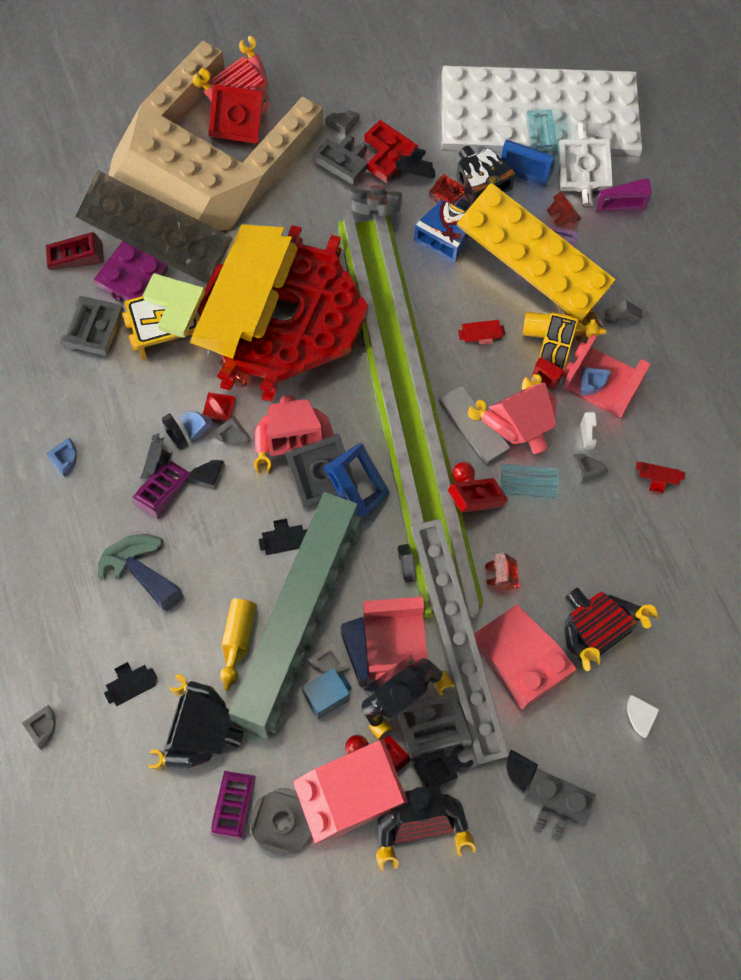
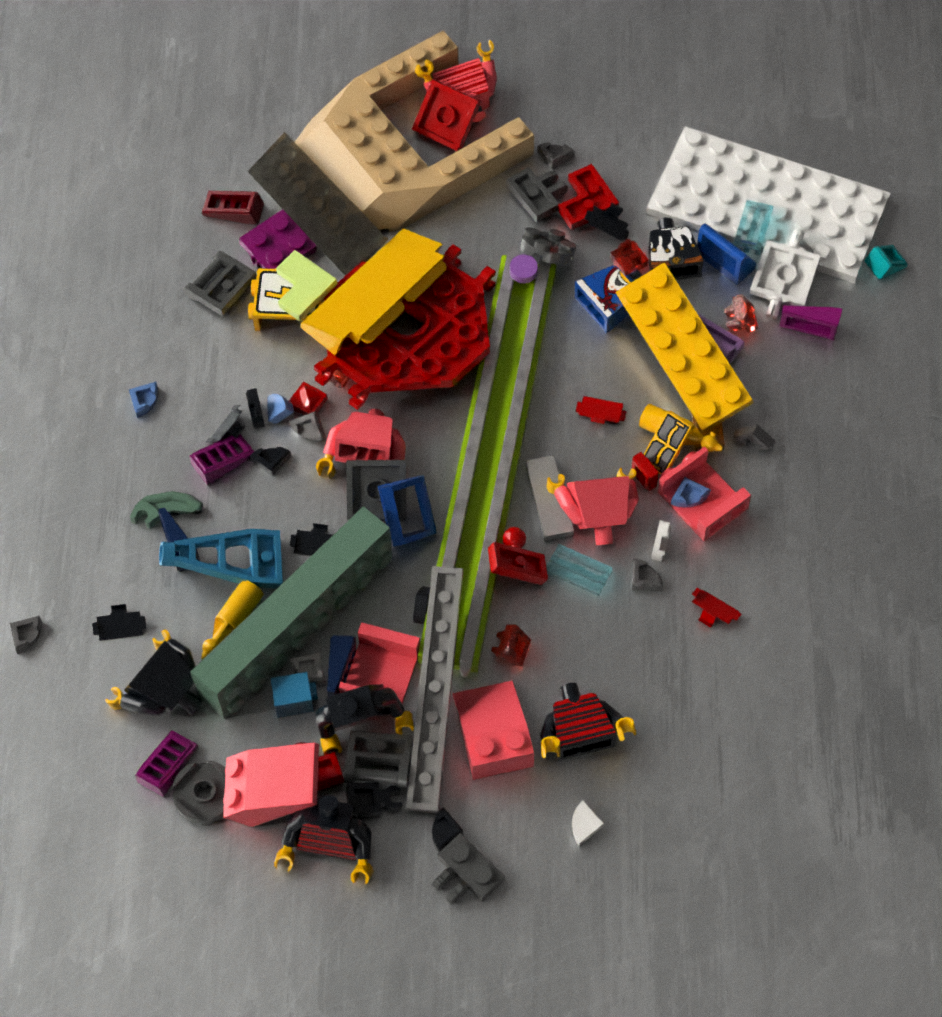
camera: 25 degrees right, 5 degrees down
none -> dark azure plate [159,529,283,589]
none -> medium lavender tile [510,255,538,283]
none -> teal slope [865,245,908,279]

